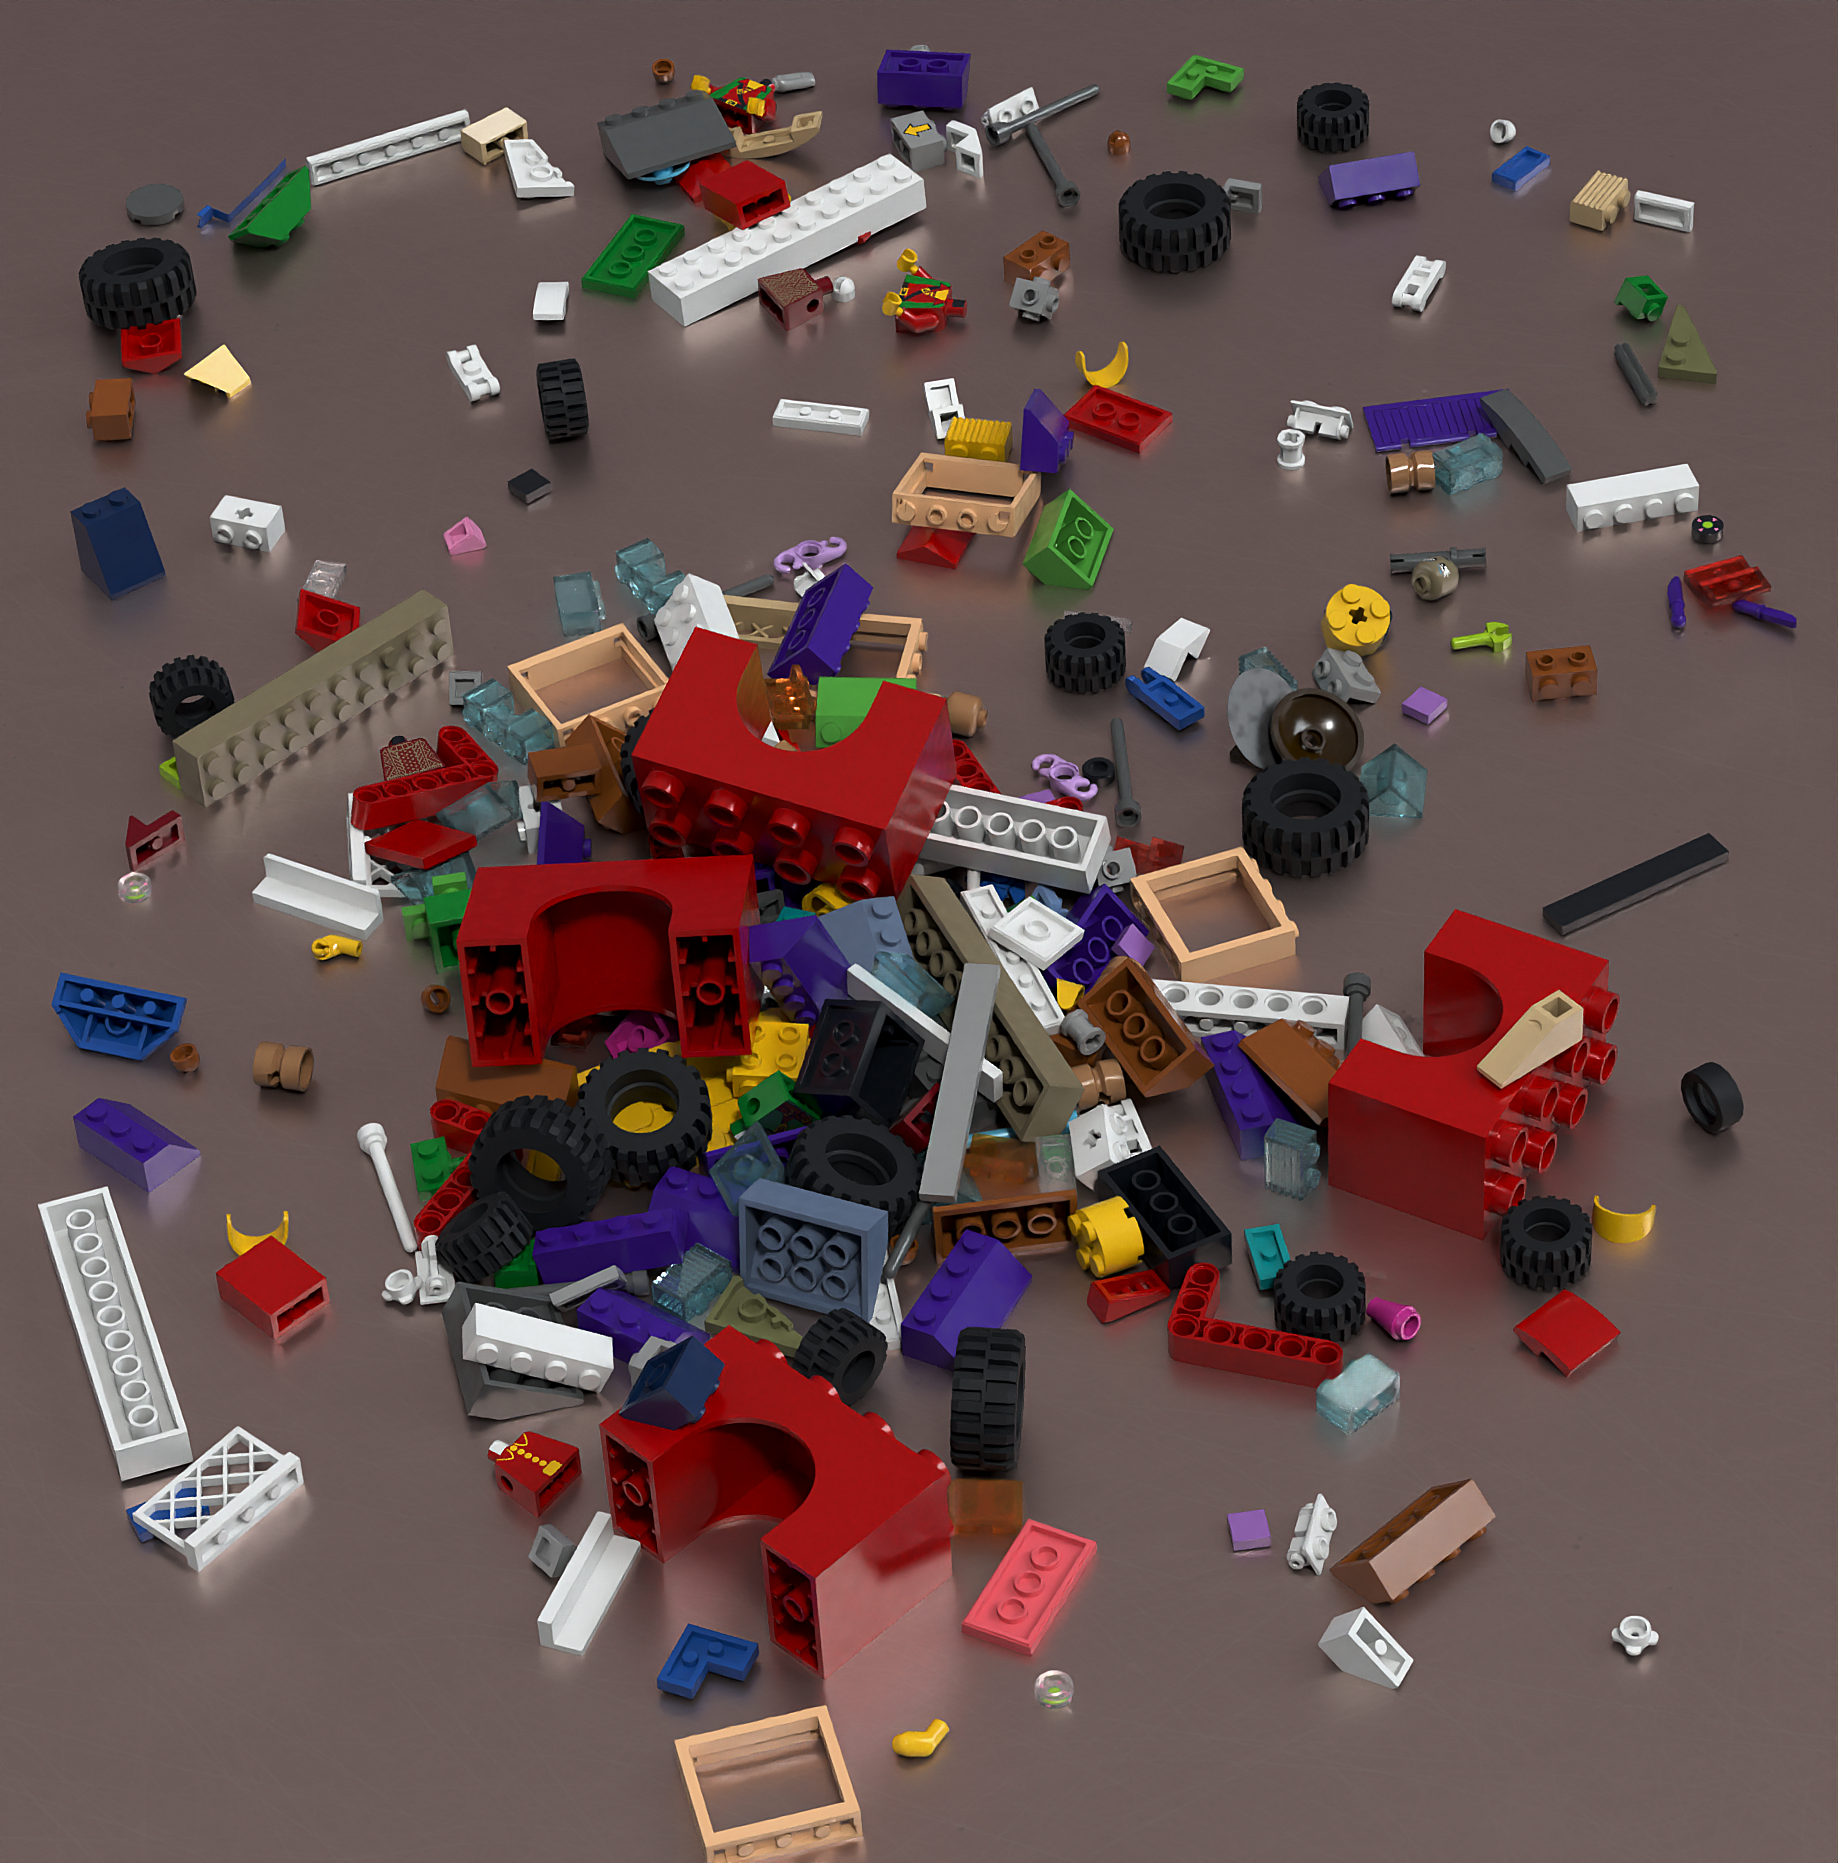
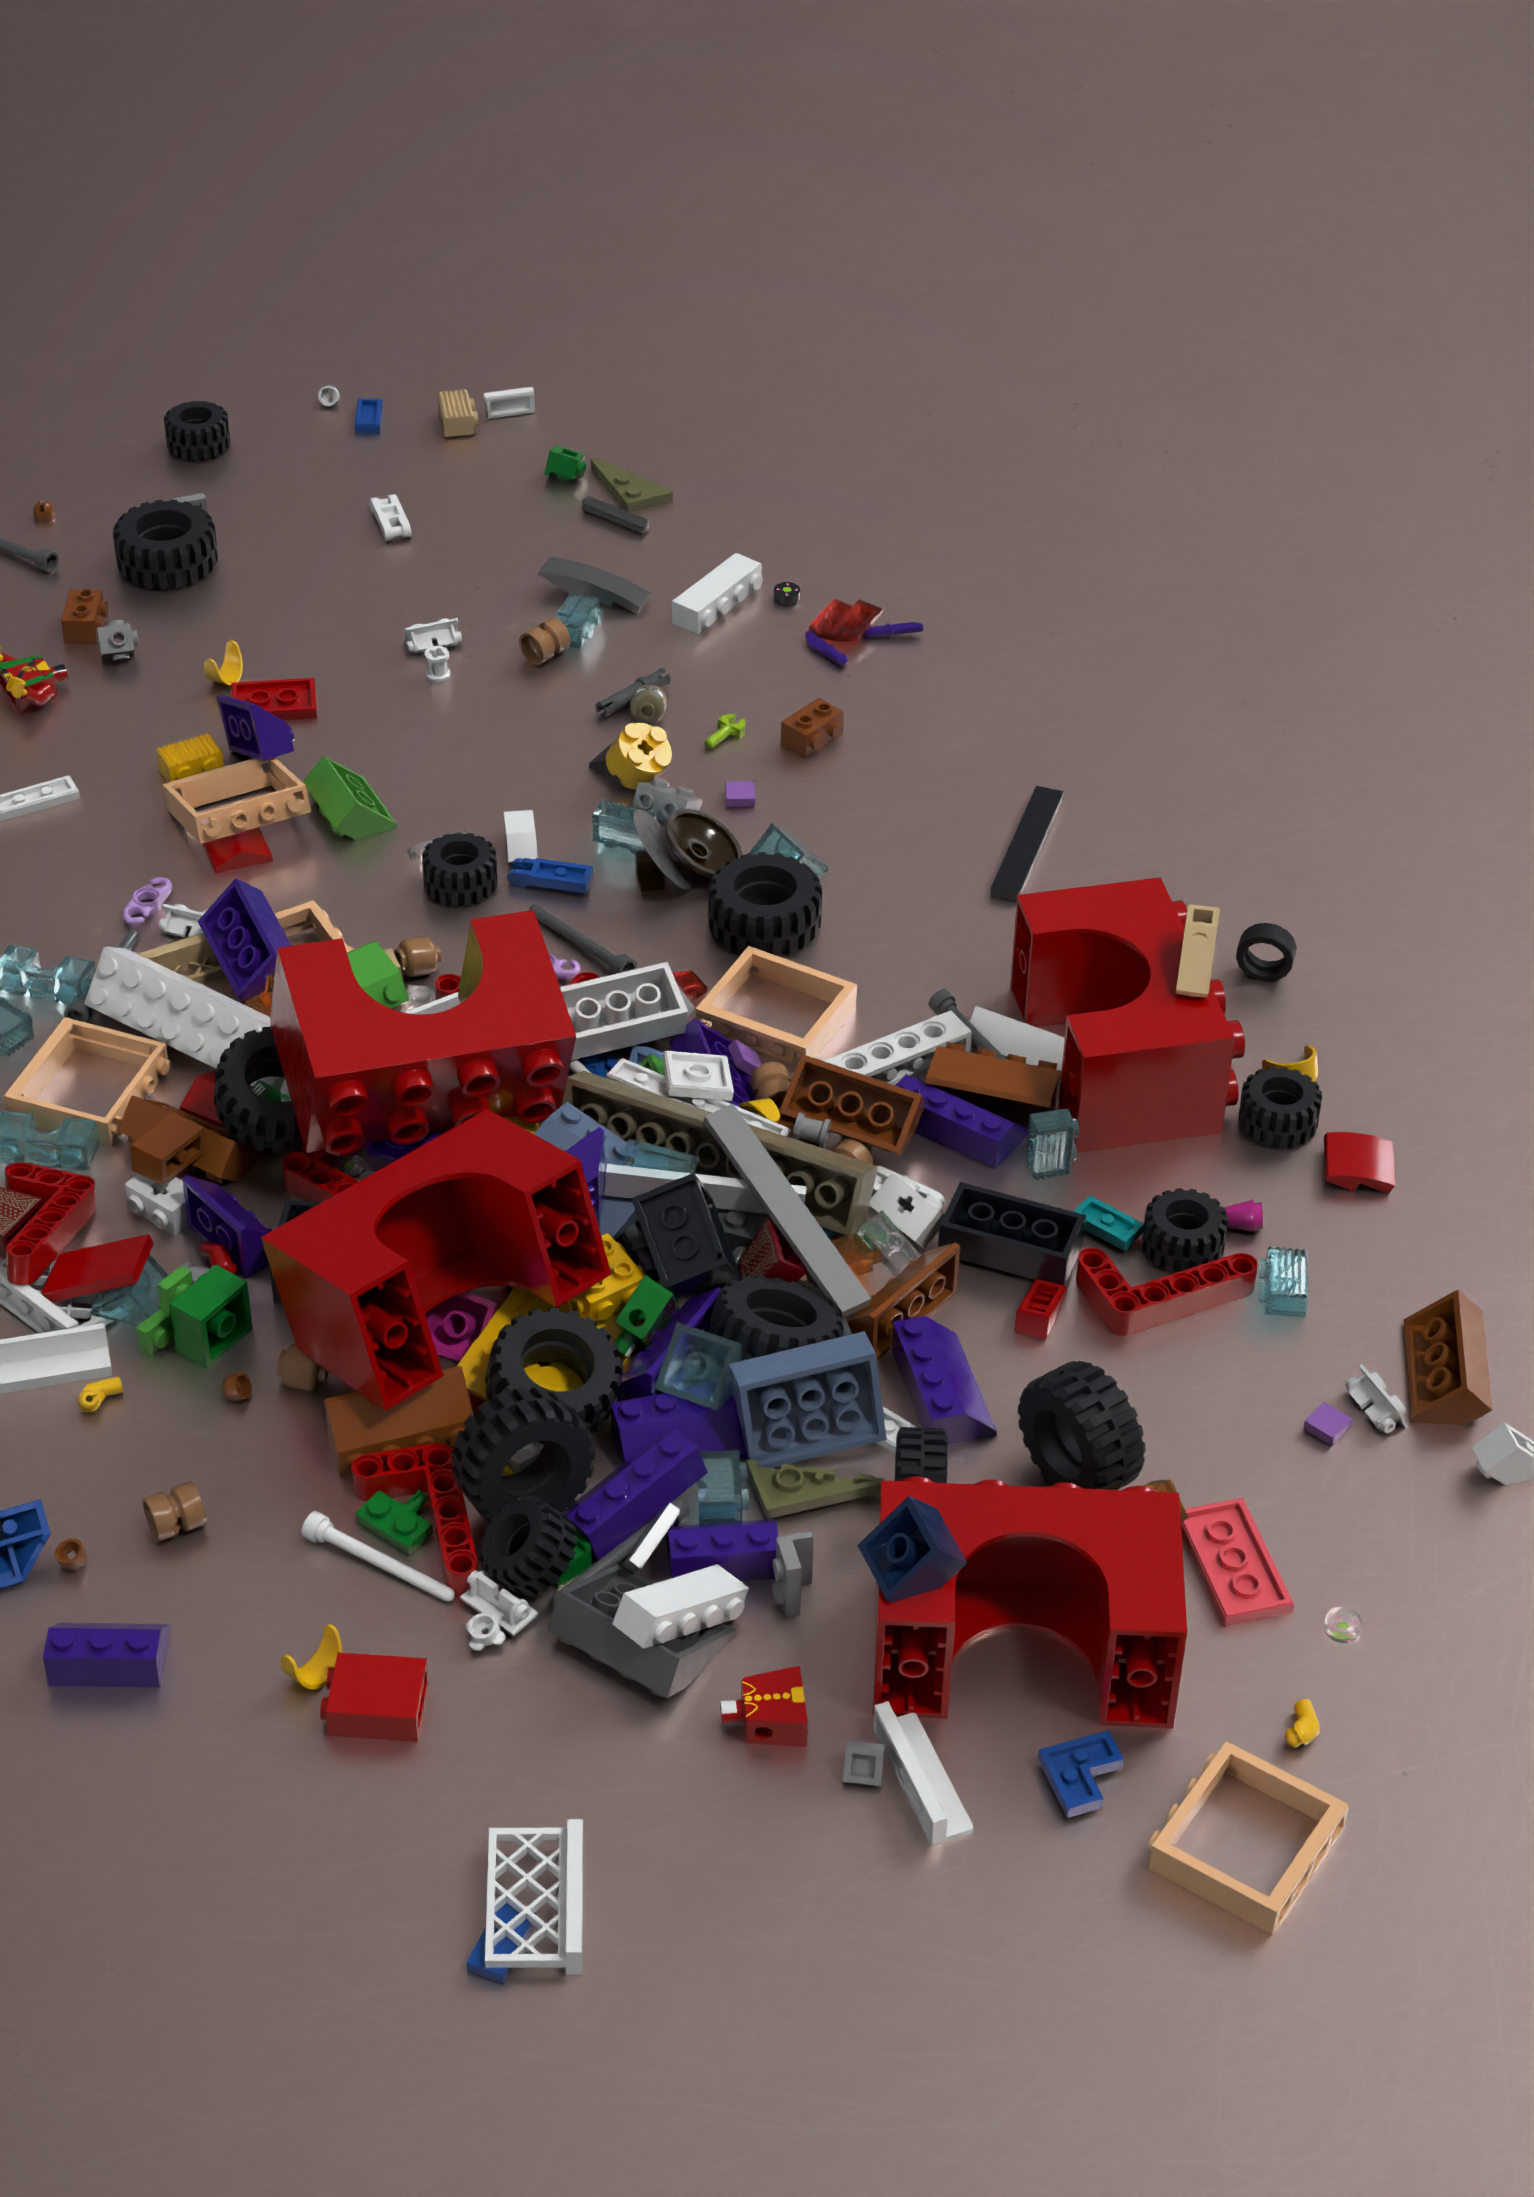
camera: 45 degrees left, 0 degrees up
white brick [38,1187,194,1481] -> none
clear light blue slope [436,780,520,841] -> none
white slope [923,378,965,440] -> none
yellow brick [1068,1196,1144,1278] -> none
black tile [1082,757,1115,788] -> none
bright green plate [1167,55,1244,100] -> none
dark purple slope [1318,151,1421,208] -> none
dark purple piece [1363,389,1509,452] -> none

